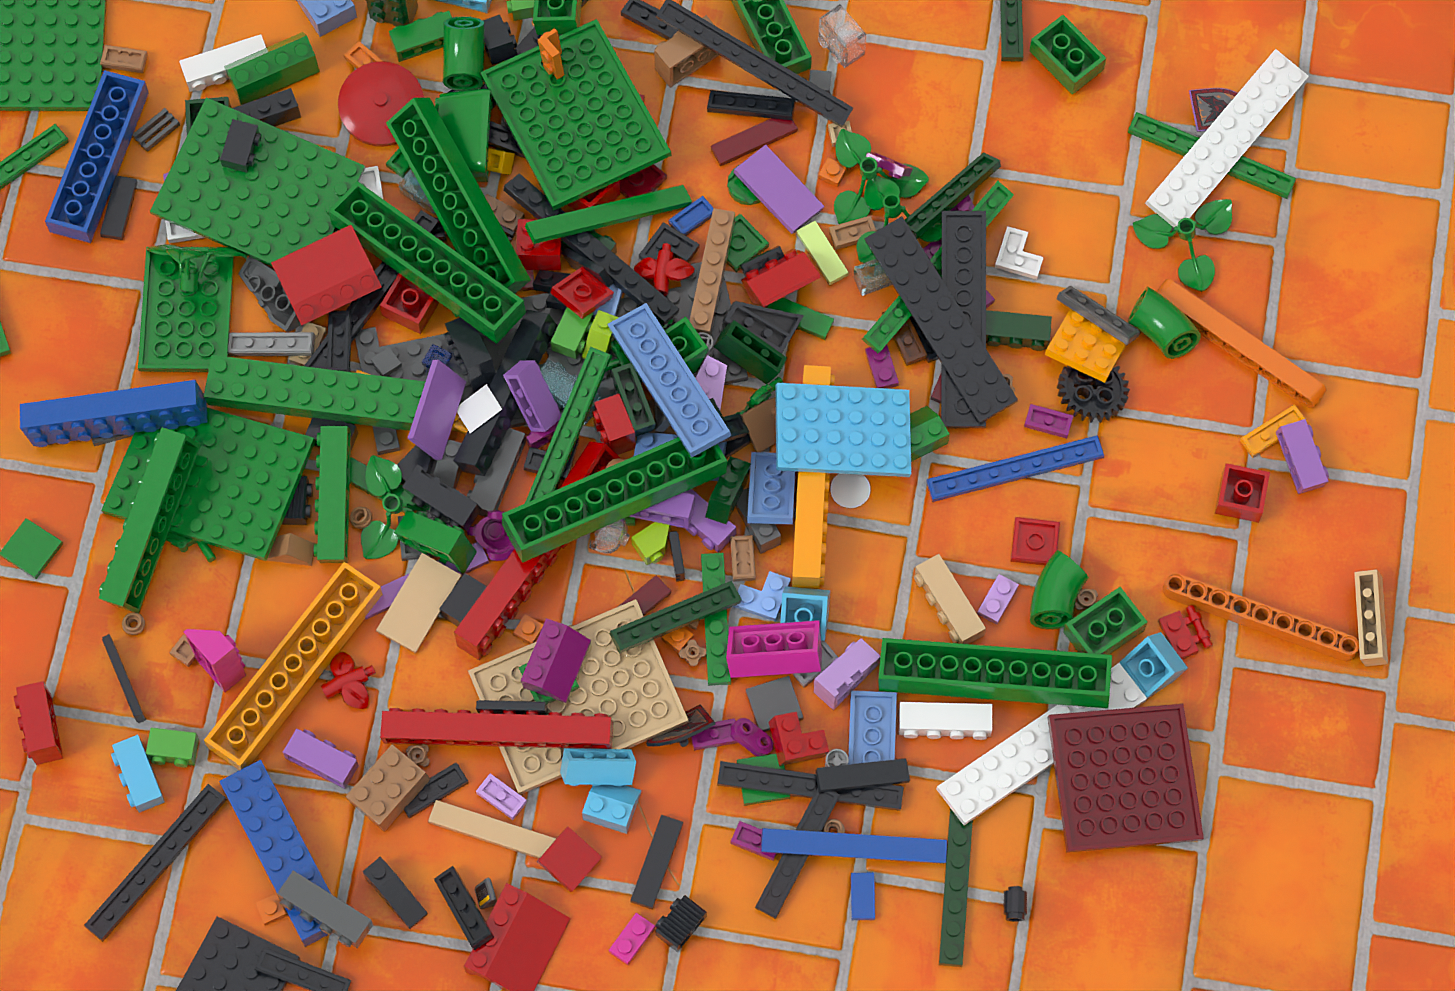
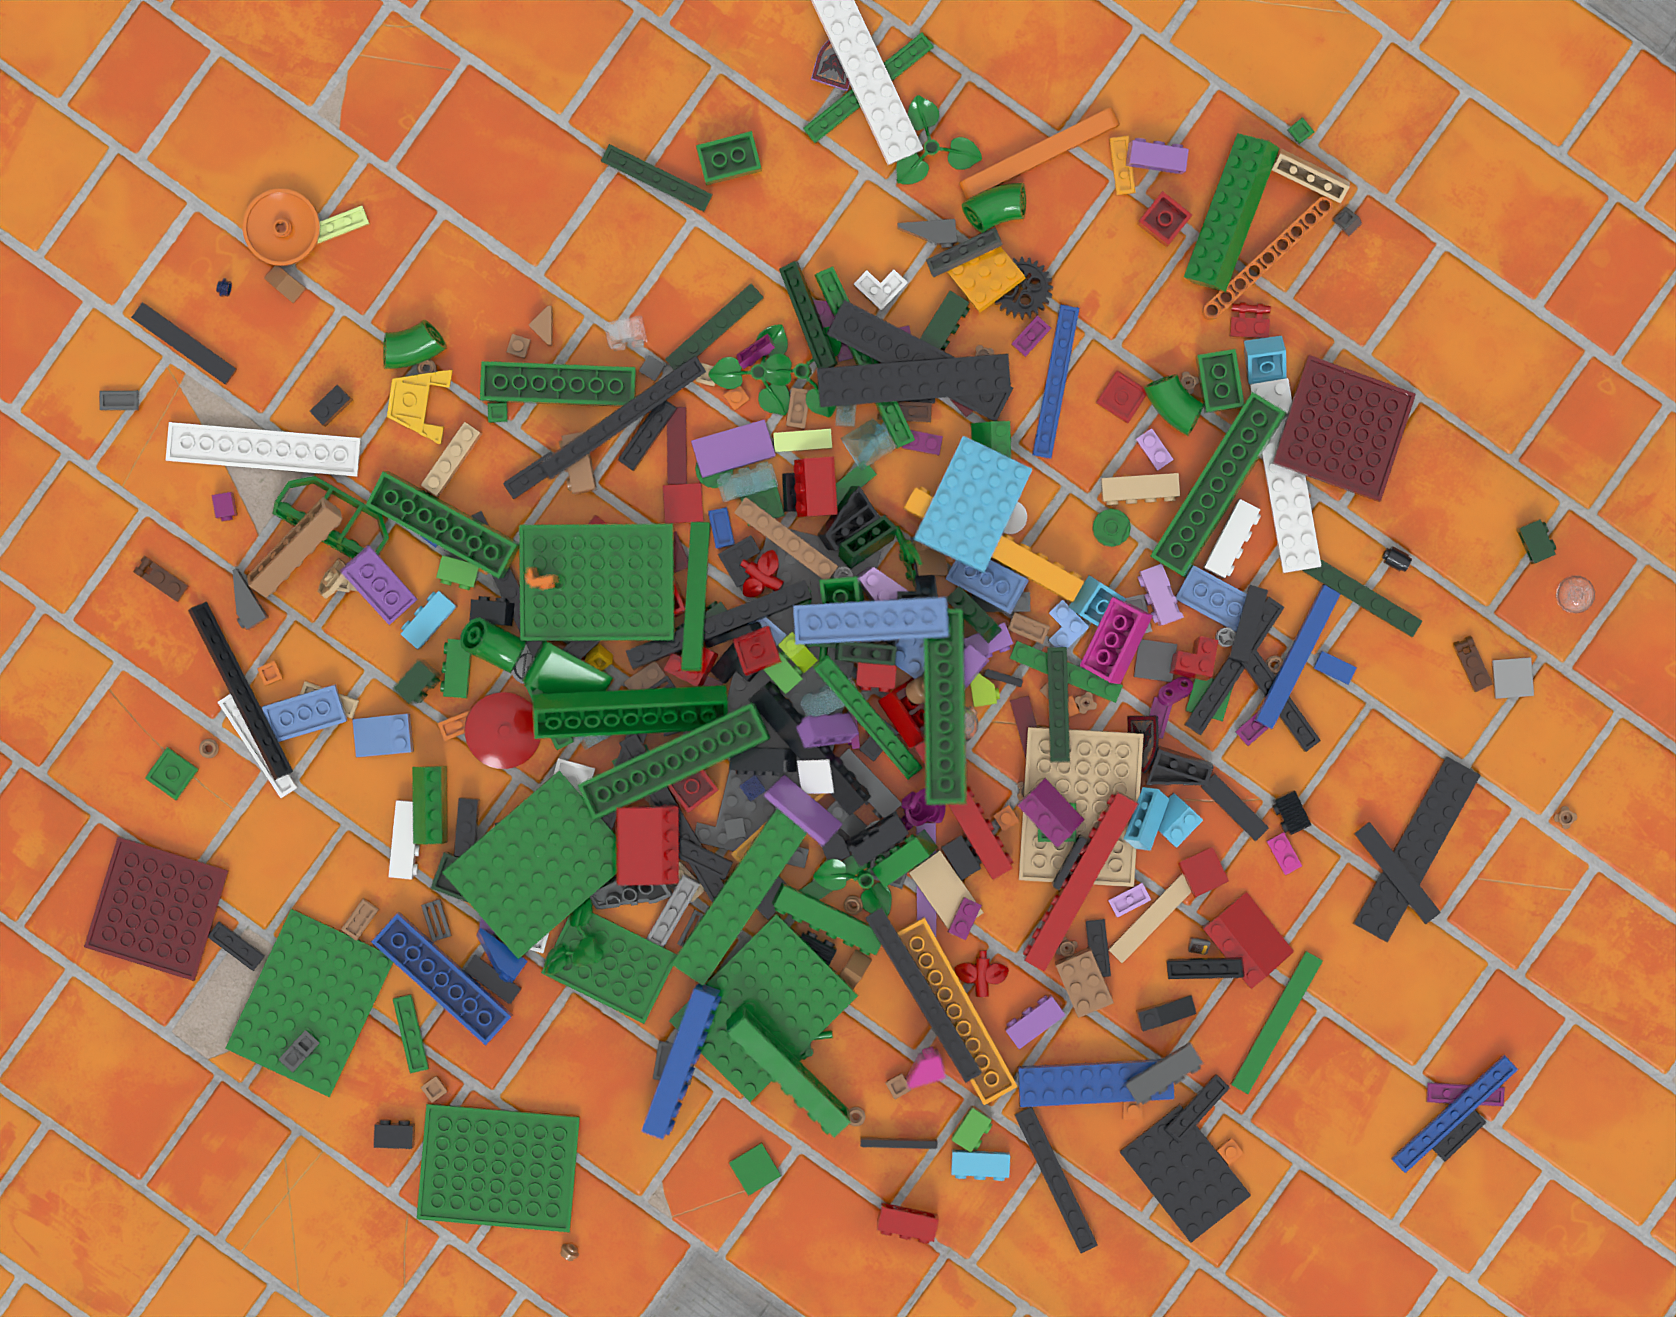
camera: 65 degrees left, 20 degrees up
black brick [220,119,262,173] -> none
none -> blue slope [476,928,528,983]
none -> red tile [663,483,704,524]
none -> dark green plate [665,284,764,370]
none -> clear light blue brick [716,462,779,503]
none -> clear light blue slope [841,419,897,471]
none -> black plate [865,907,982,1083]
none -> dark grey slope [897,219,957,248]
none -> magenta plate [947,897,982,940]
none -> green tile [1092,509,1131,547]
none -> black wedge [1146,745,1214,785]
none -> green brick [1184,133,1280,292]
none -> green tile [1287,117,1314,145]
none -> dark grey slope [1333,207,1362,236]

